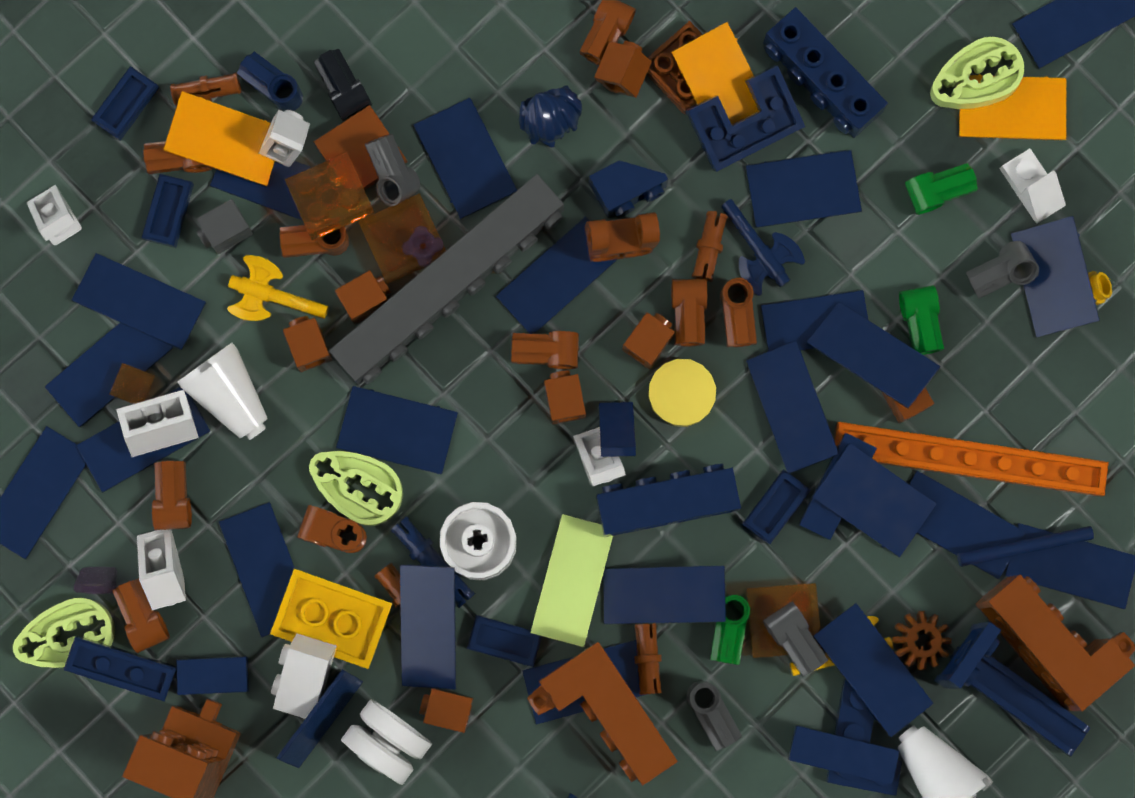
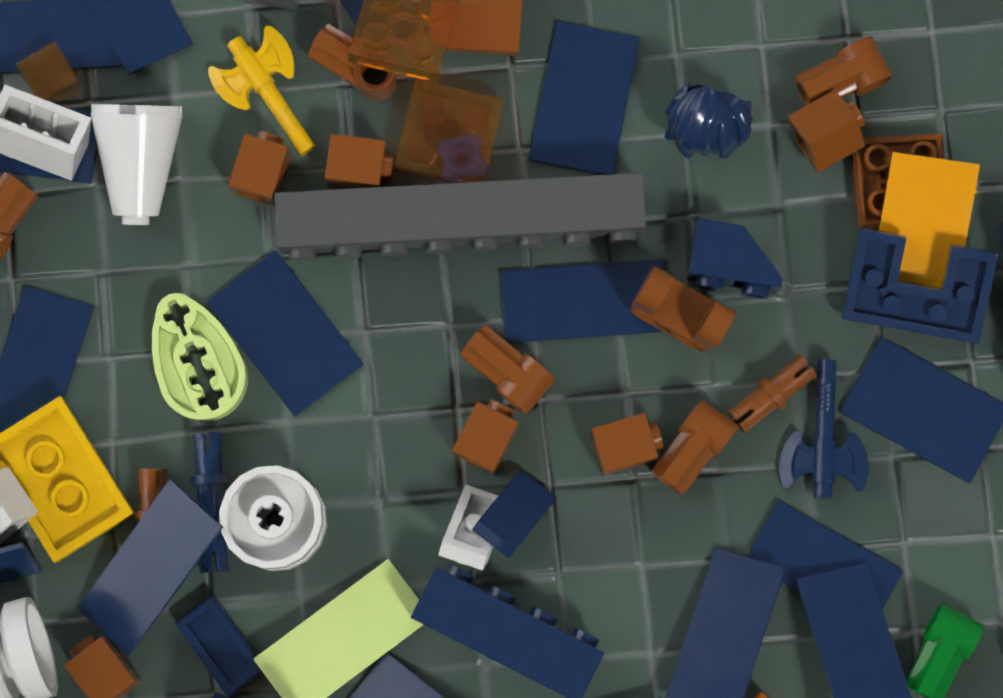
camera: 45 degrees right, 0 degrees up
dark orange piece [297,505,367,553] -> none
dark grey piece [365,133,420,206] -> none
light yellow tile [648,359,716,427] -> none
dark orange piece [720,278,757,347] -> none

